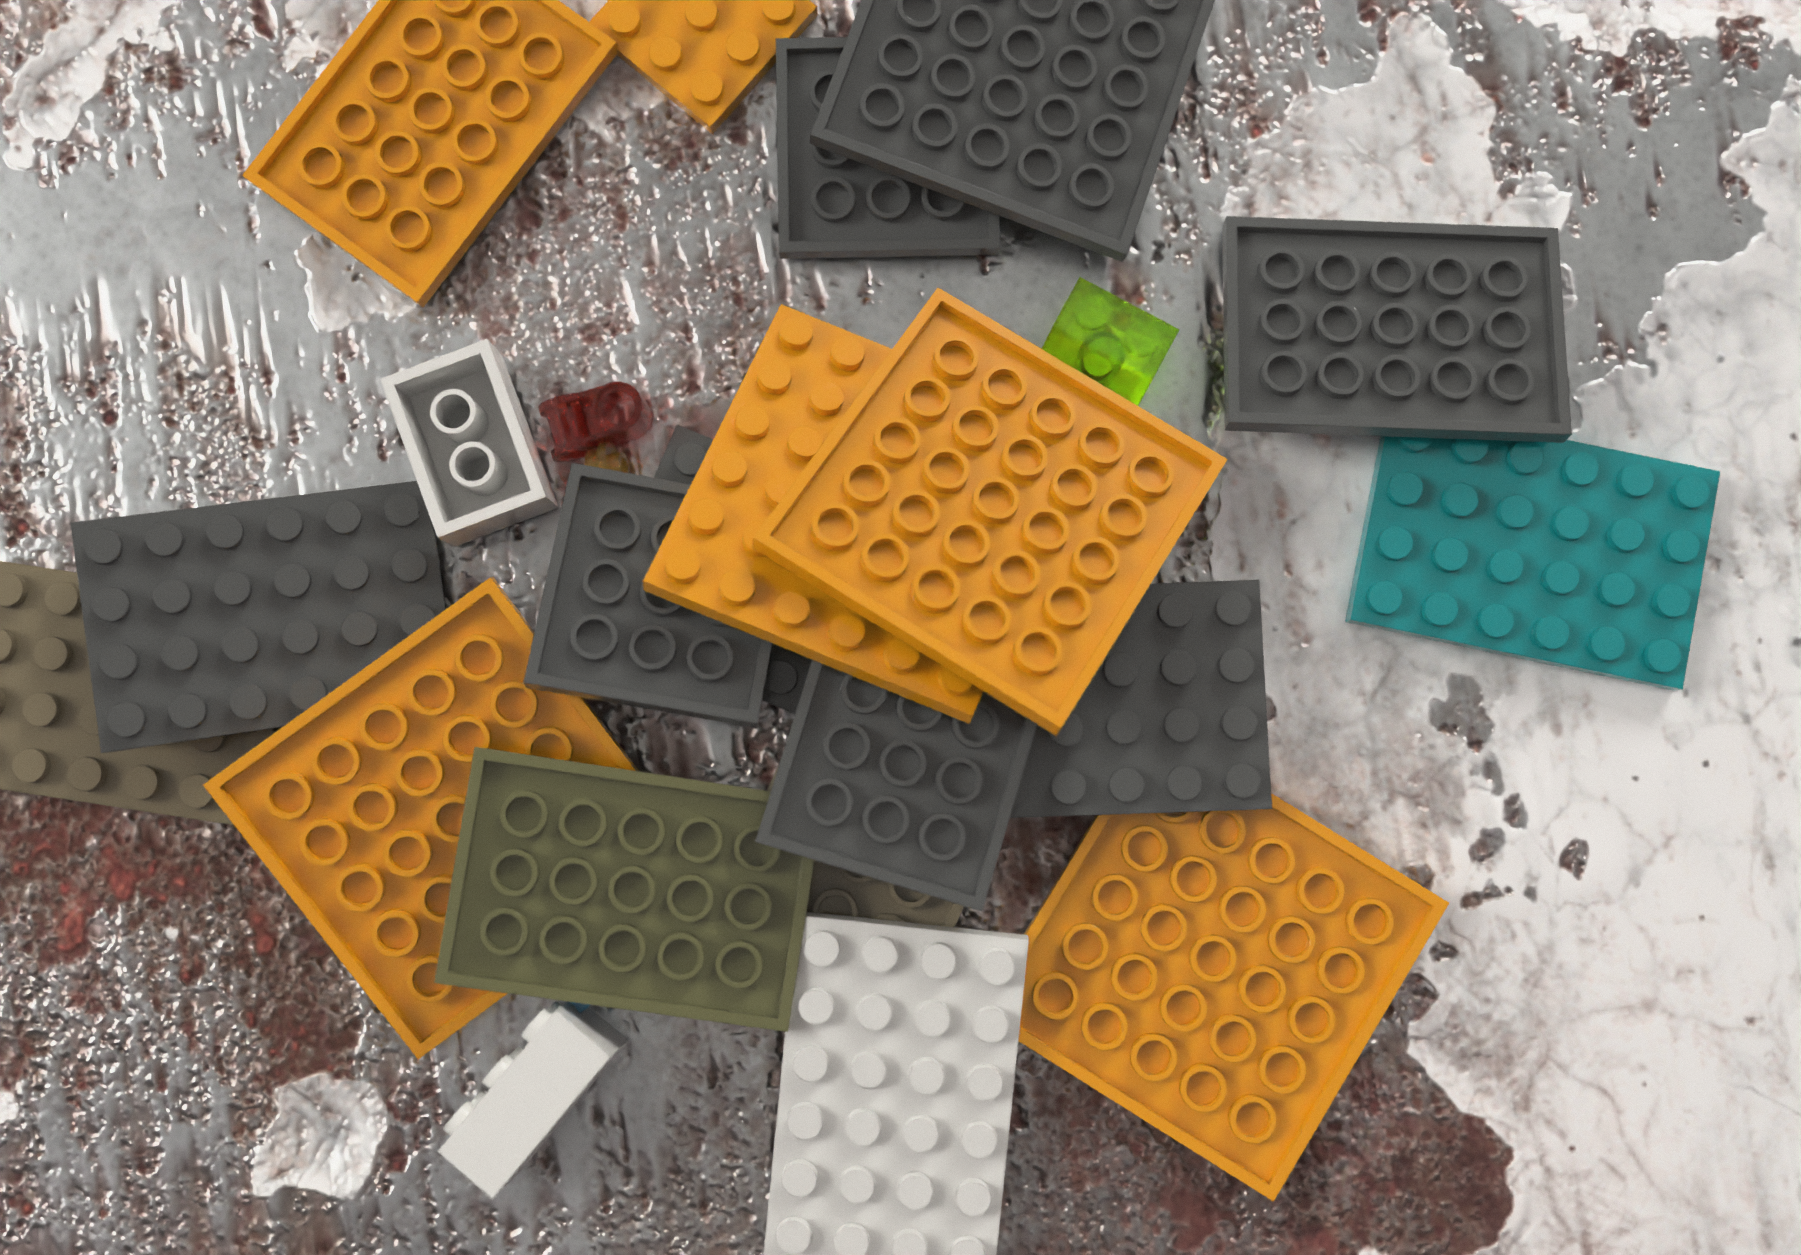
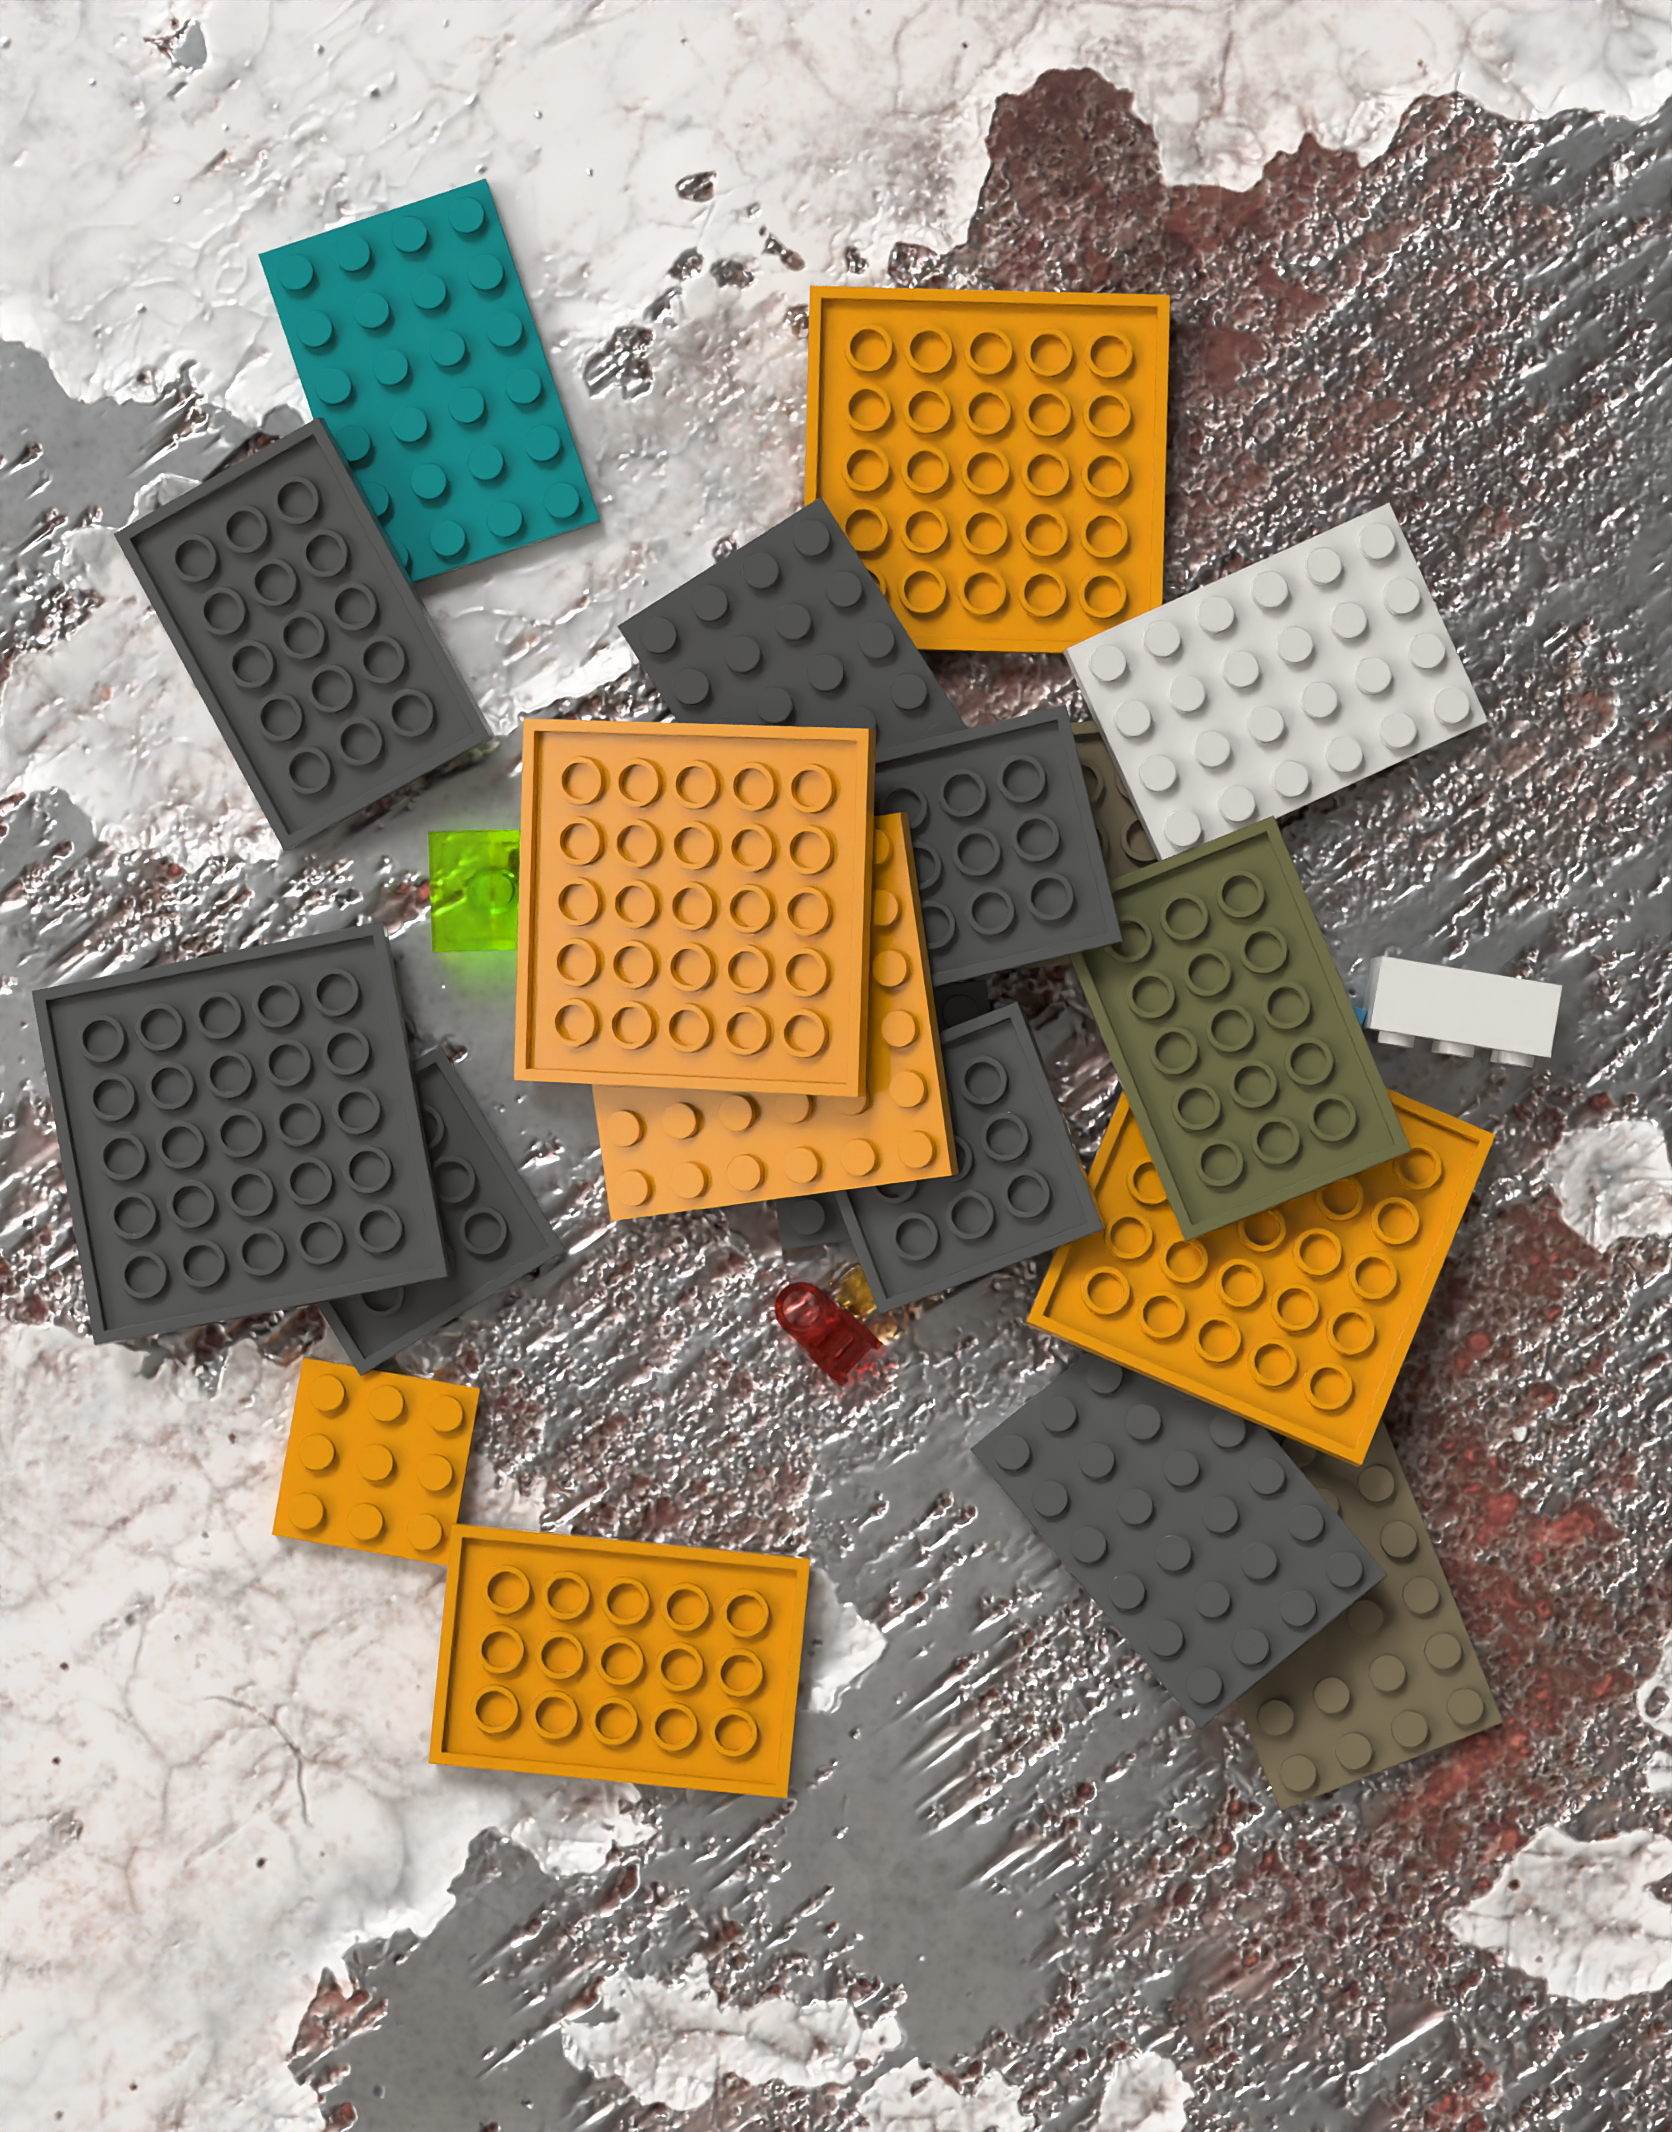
camera: 115 degrees left, 5 degrees up
white brick [380,339,559,547] -> none

